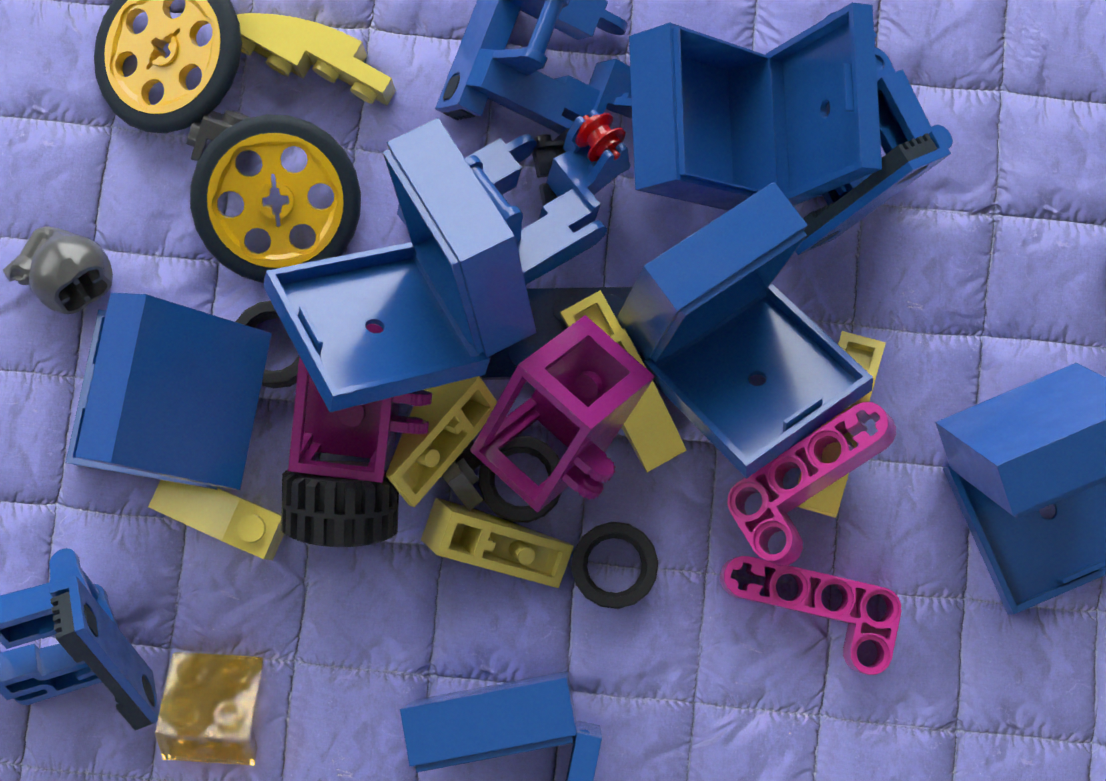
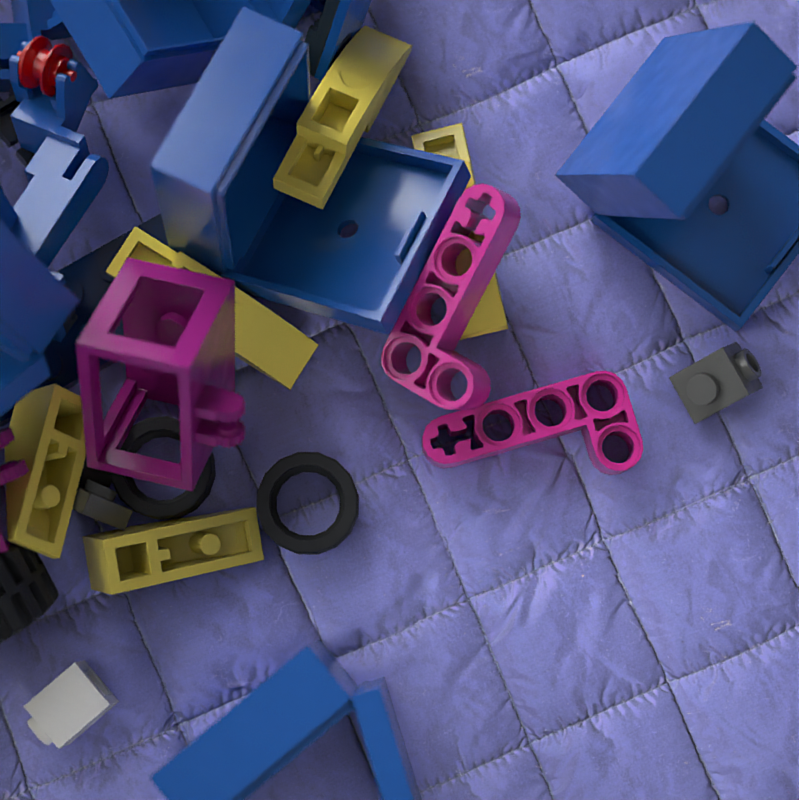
camera: 30 degrees left, 0 degrees up
none -> white brick [23,660,119,749]
none -> light yellow slope [273,26,412,210]
none -> dark grey bracket [669,342,762,424]

